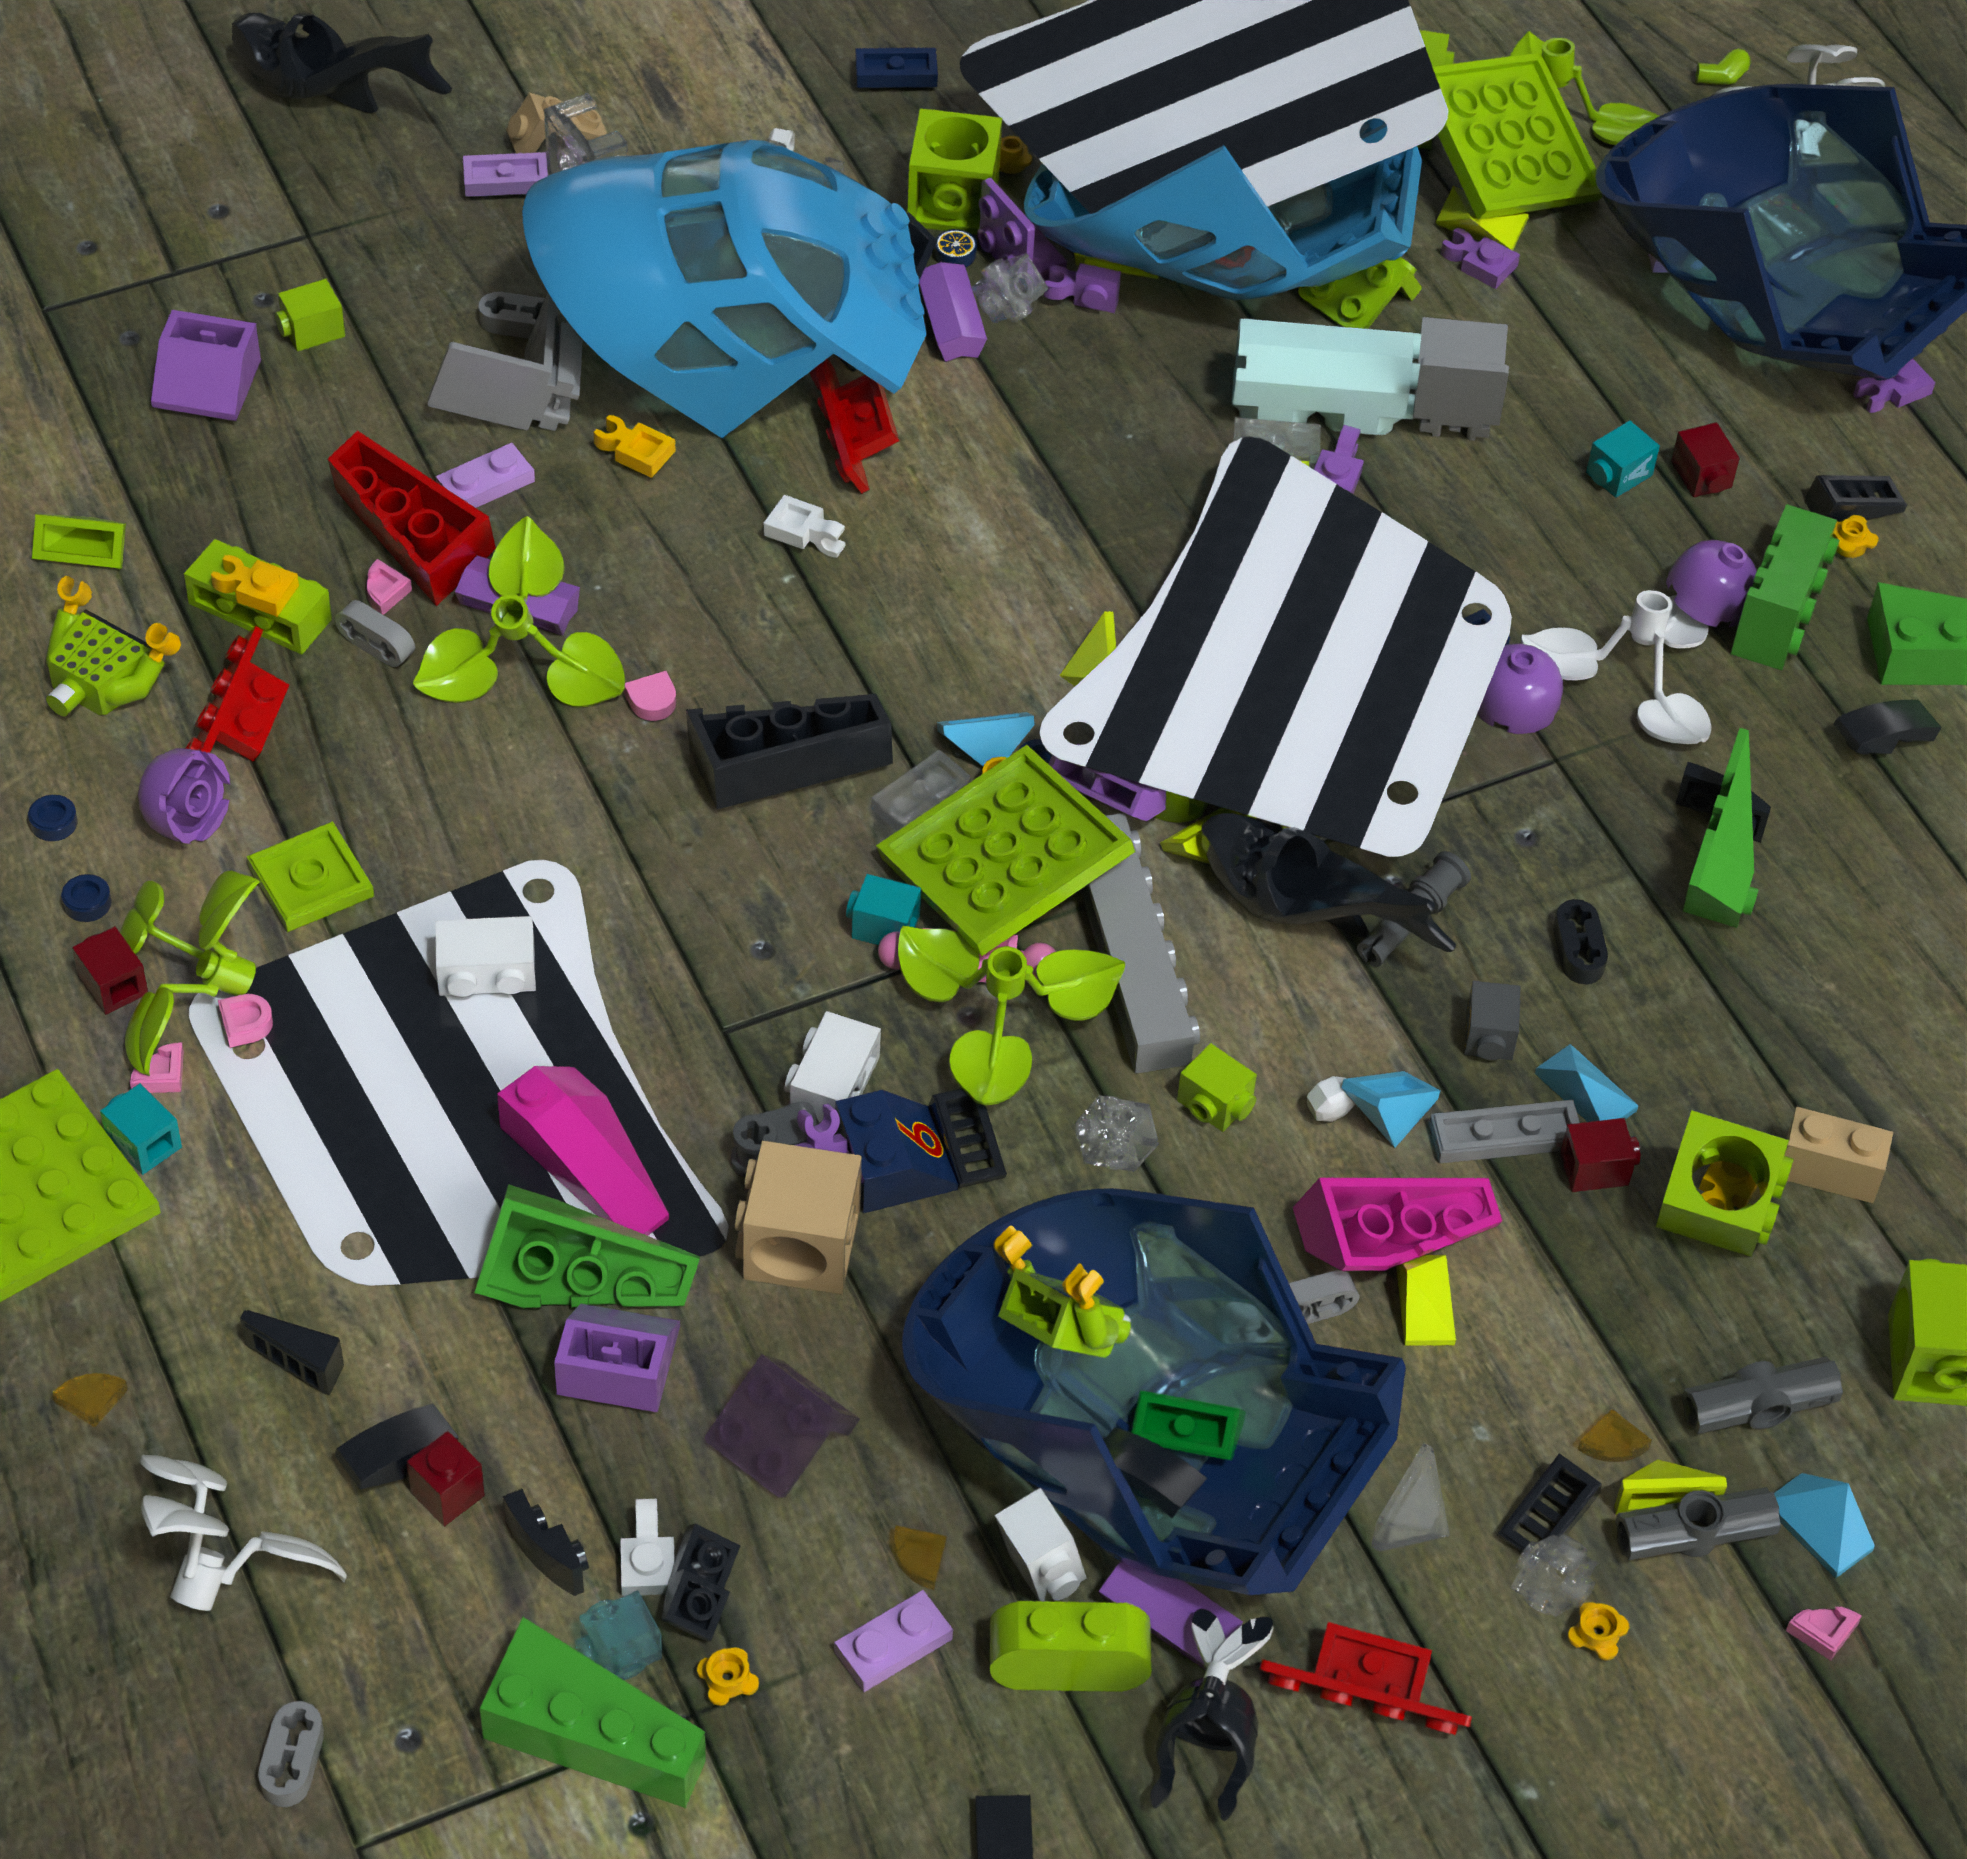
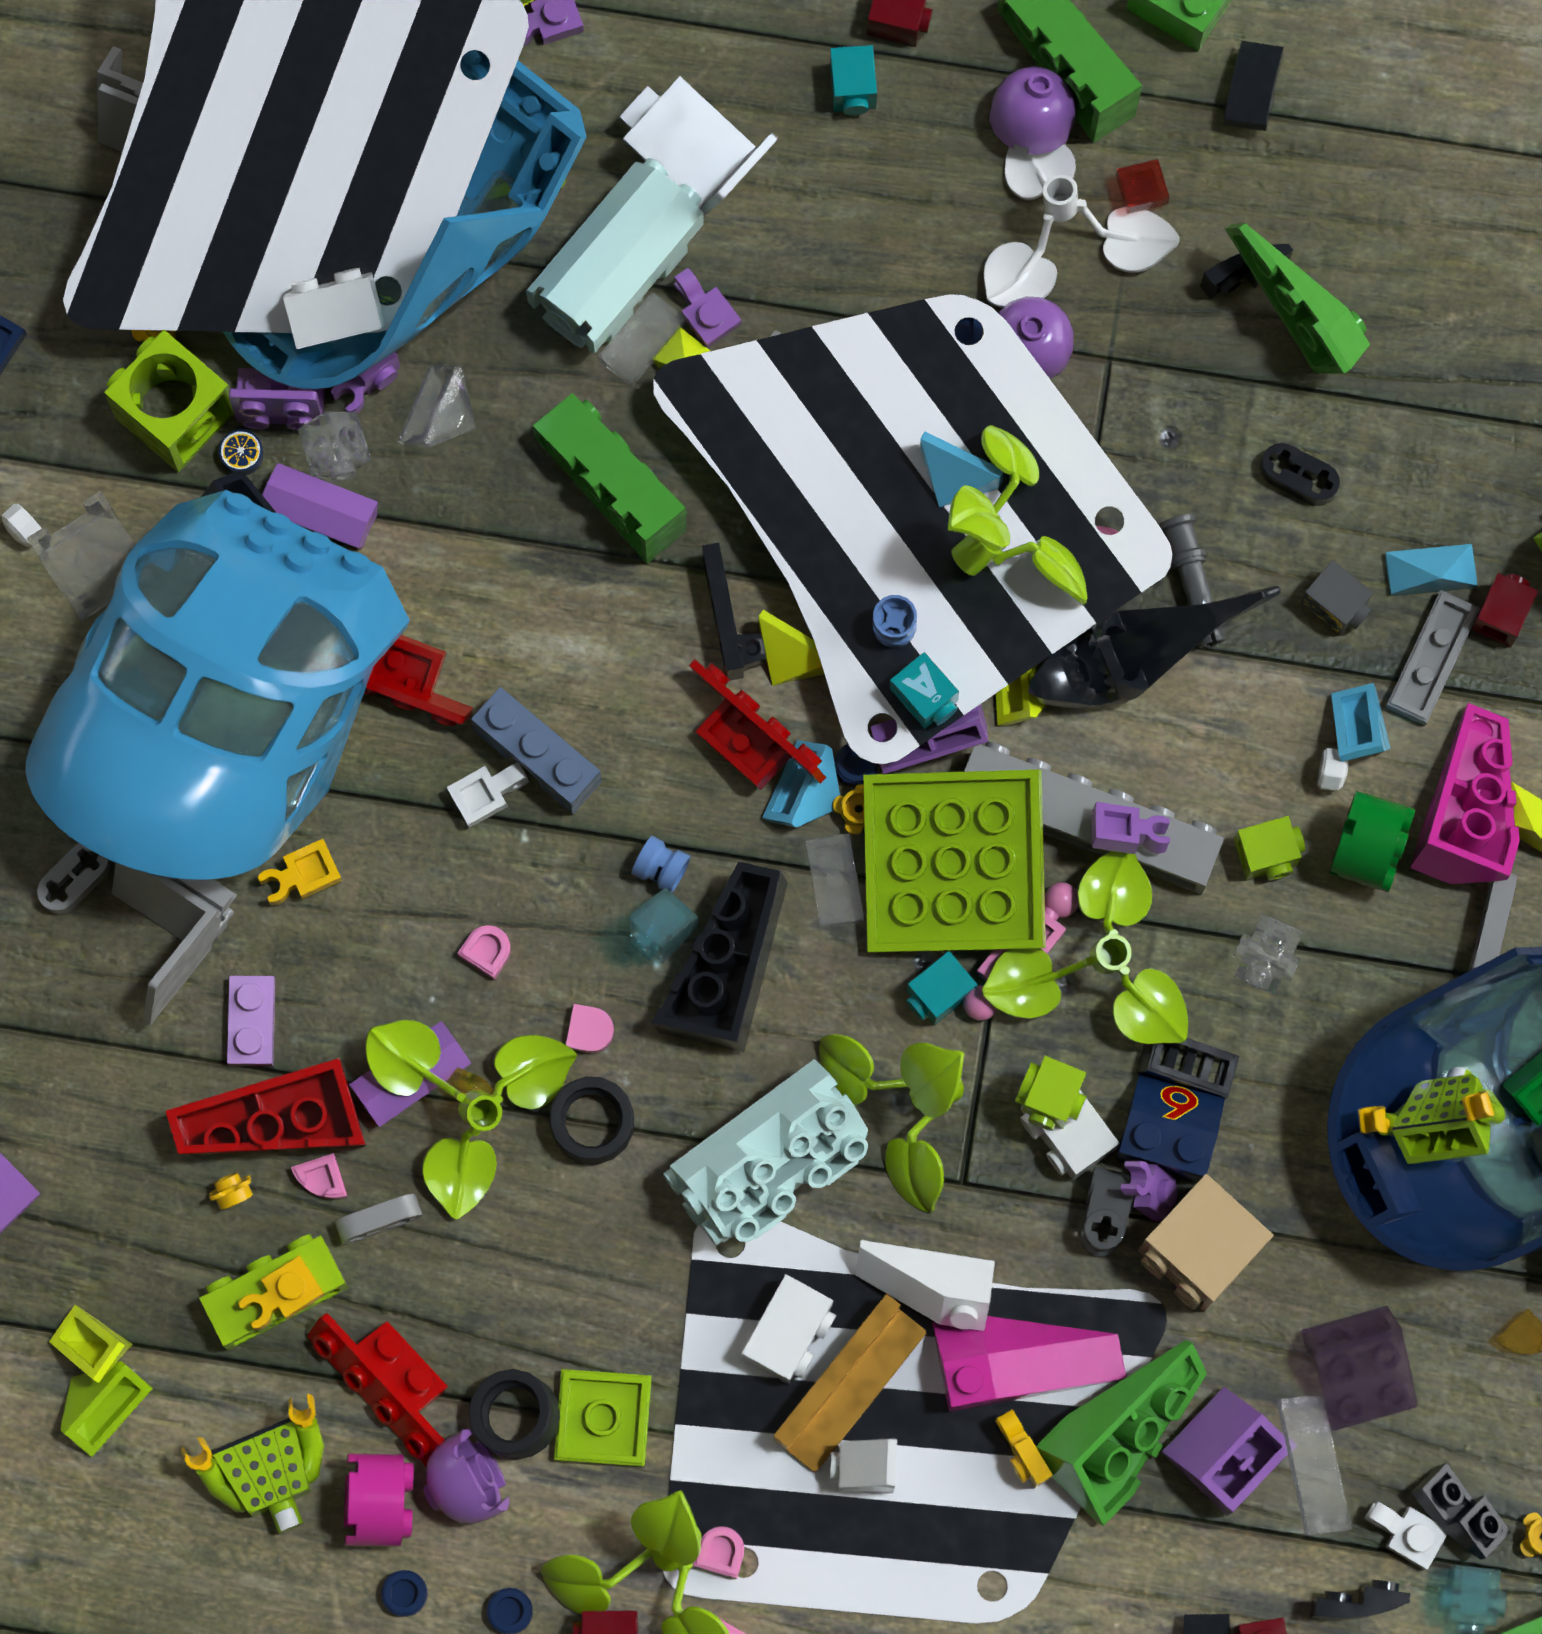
camera: 55 degrees left, 25 degrees up
none -> neon yellow slope [49,1305,133,1383]
none -> yellow plate [209,1172,253,1210]
none -> white brick [283,268,385,349]
none -> dark pink brick [344,1453,413,1547]
none -> clear slope [398,365,476,447]
none -> clear yellow tile [448,1067,494,1095]
none -> bright pink tile [457,925,511,980]
none -> black tyre [468,1369,560,1460]
none -> sand blue arch [471,687,602,815]
none -> bright green wedge [533,393,687,564]
none -> black tyre [549,1076,634,1164]
none -> clear light blue slope [629,888,699,964]
none -> medium blue wheel [631,835,691,895]
none -> light aqua brick [663,1059,868,1246]
none -> red bracket [689,659,826,790]
none -> black hinge [702,542,766,681]
none -> pearl gold panel [773,1294,926,1472]
none -> lime plant [819,1034,964,1212]
none -> white slope [830,1439,897,1493]
none -> white slope [855,1240,995,1331]
none -> medium blue wheel [873,595,917,648]
none -> teal brick [890,652,959,729]
none -> medium azure slope [920,431,1003,508]
none -> lime plant [948,425,1087,606]
none -> yellow plate [995,1409,1053,1488]
none -> lime brick [1015,1055,1087,1131]
none -> medium lavender plate [1092,802,1170,854]
none -> clear red plate [1116,159,1170,214]
none -> clear piece [1276,1395,1352,1536]
none -> green brick [1329,791,1415,893]

